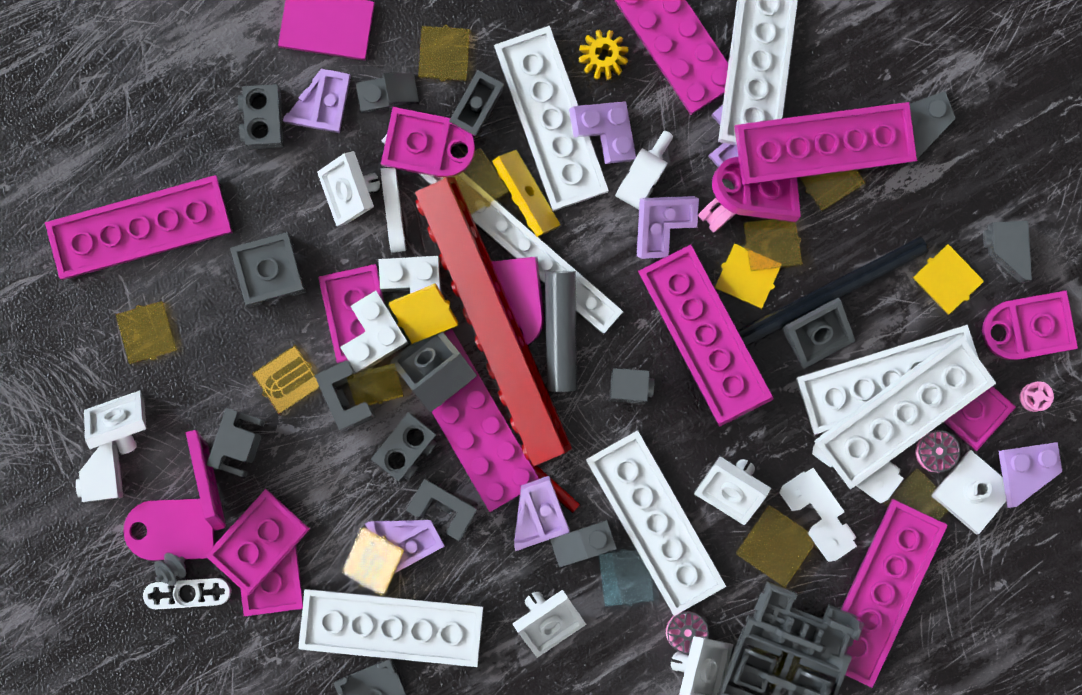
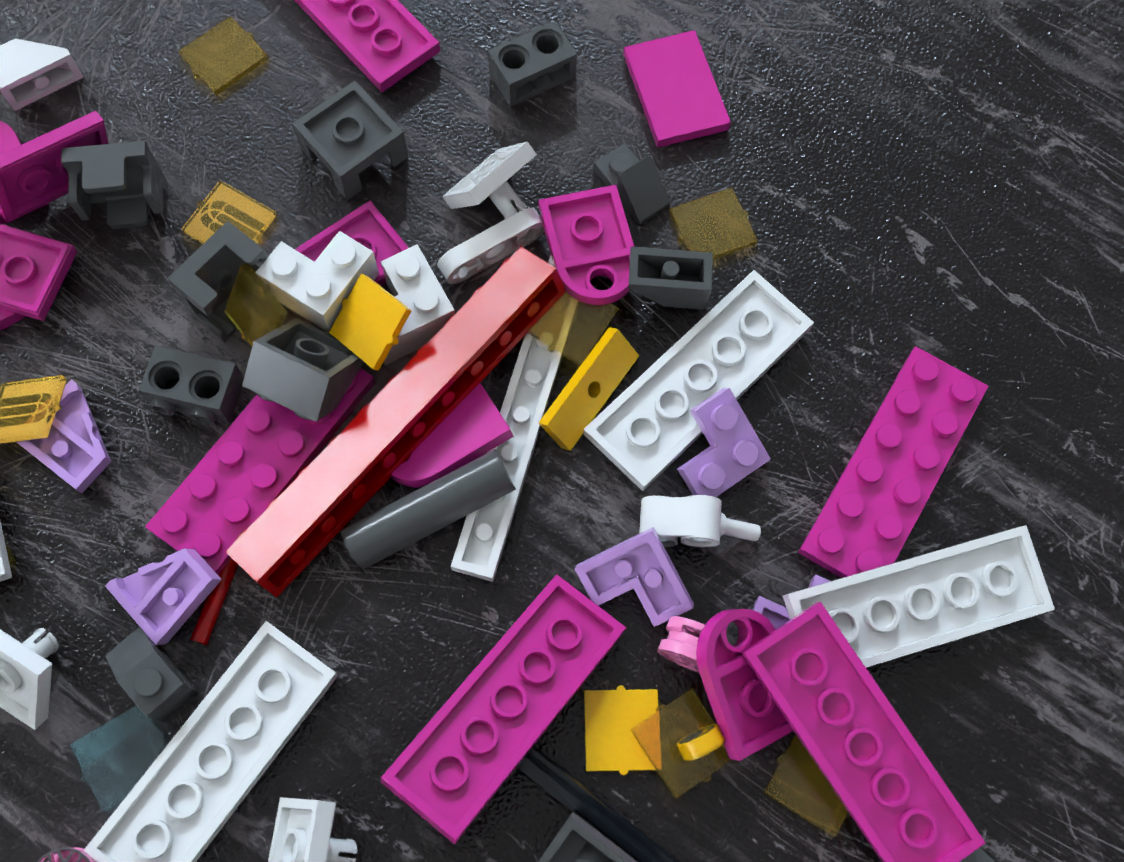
camera: 60 degrees right, 15 degrees down
white tile [84,390,146,454] -> none
lavender wing [283,69,351,133] -> none
dark grey panel [406,479,479,541] -> none
yellow gear [579,30,628,80] -> none
dark grey brick [609,368,654,404] -> none
none -> yellow tile [676,724,725,761]

